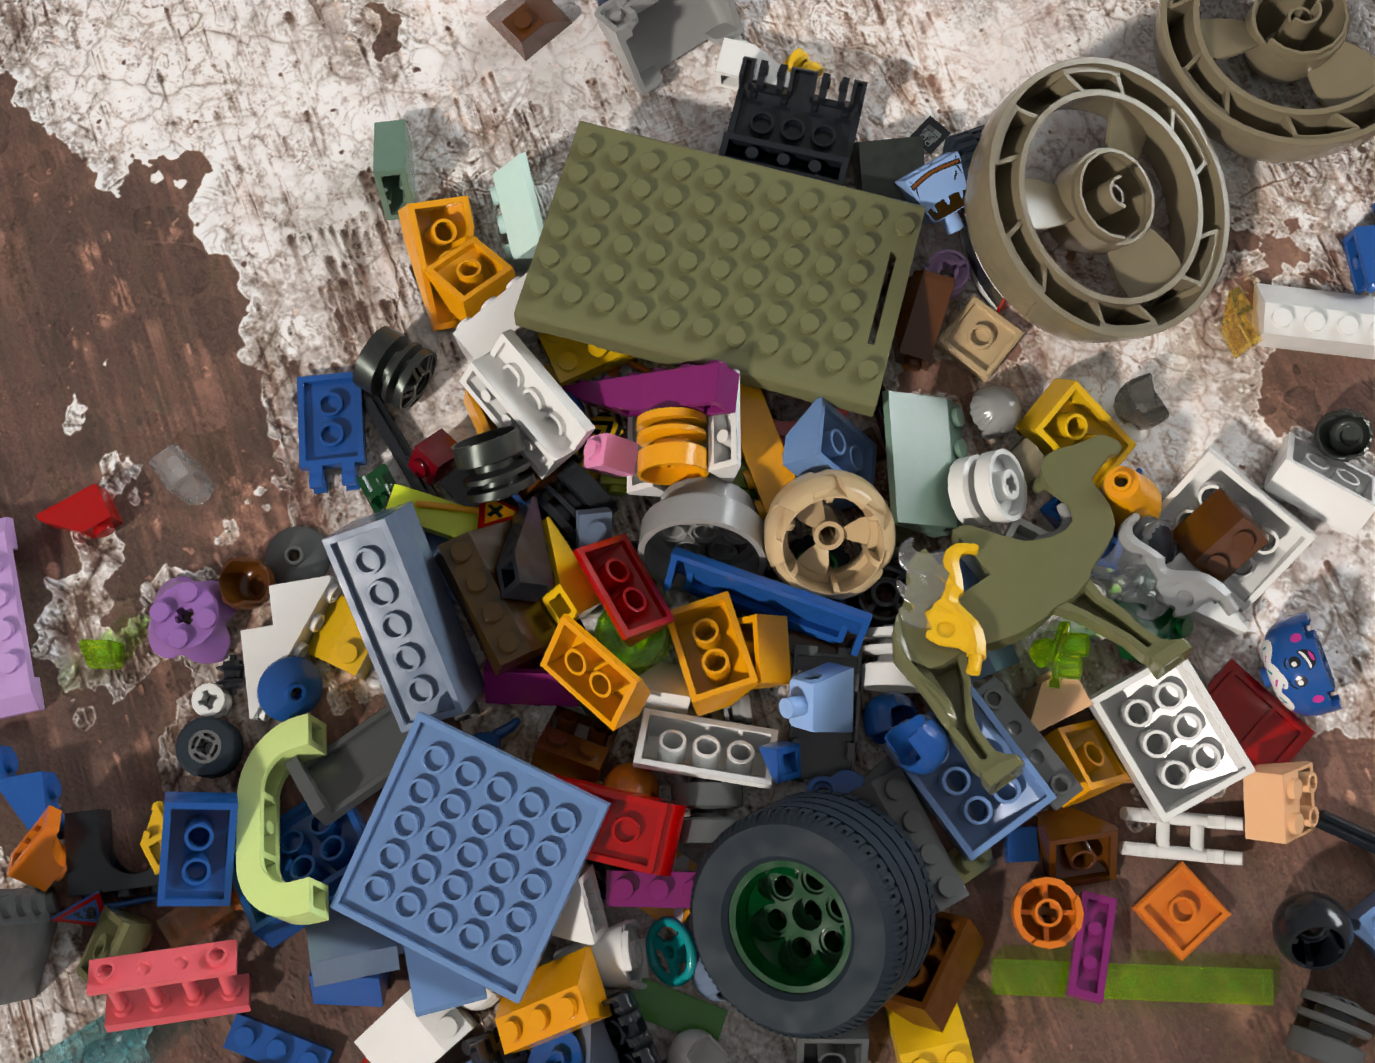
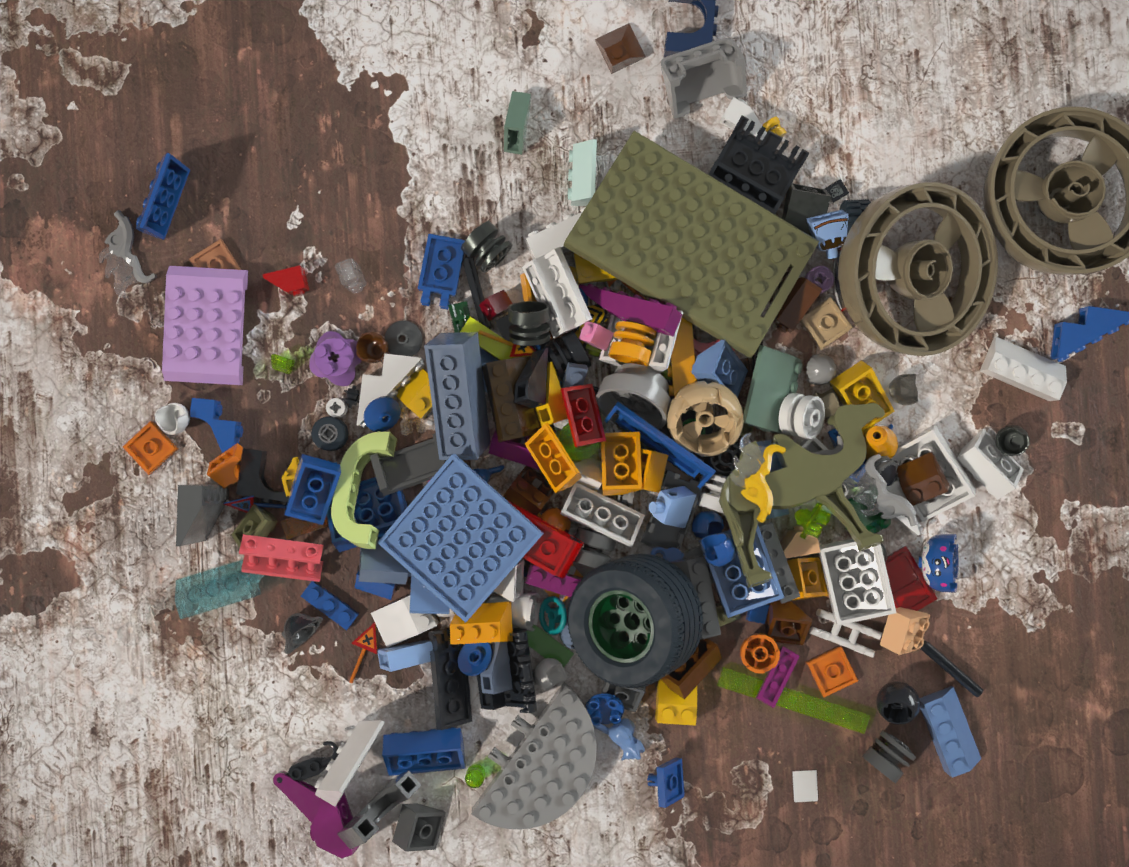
camera: 10 degrees right, 10 degrees up
light orange wedge [398,195,474,332] -> none
light orange slope [424,236,516,321] -> none
blue slope [759,741,801,784] -> none
clear yellow slope [1221,286,1262,359] -> none

